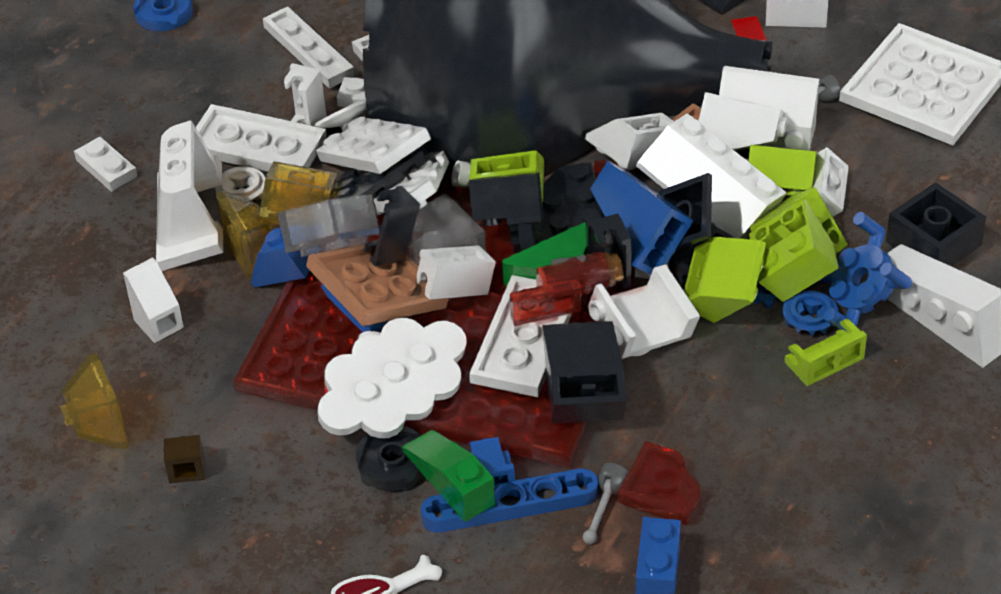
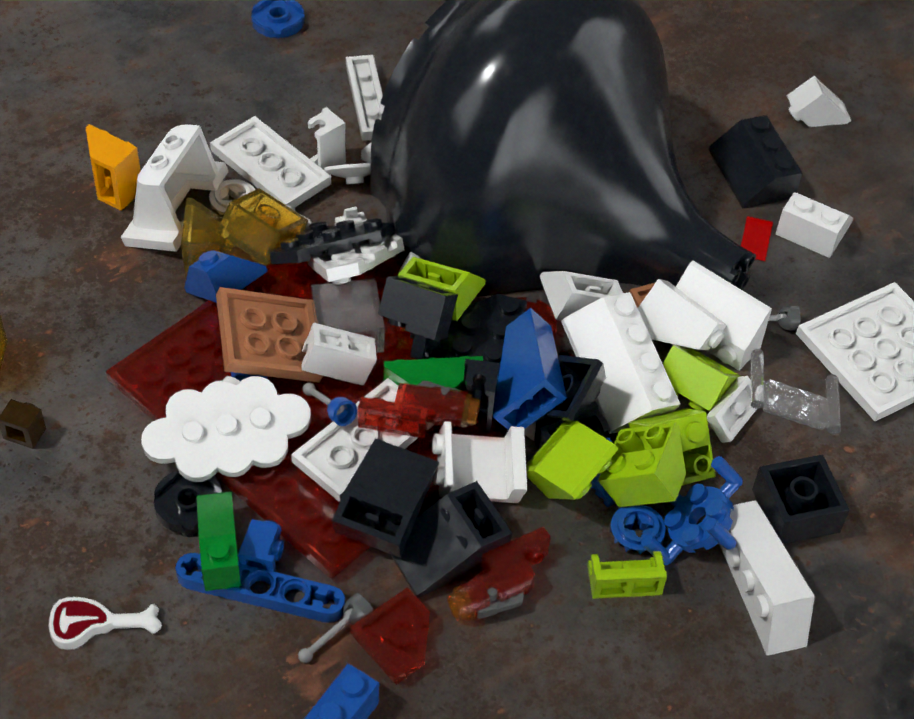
camera: 20 degrees right, 5 degrees up
white plate [74,137,138,192] -> none
white slope [123,257,184,343] -> none
clear brick [277,194,380,257] -> none
white plate [315,117,431,174] -> none
black hinge [363,185,421,266] -> none
none -> light orange slope [85,124,141,211]
none -> blue hinge [303,383,357,426]
none -> black slope [390,481,512,598]
none -> clear red plate [447,526,551,622]
none -> clear plate [751,349,841,434]

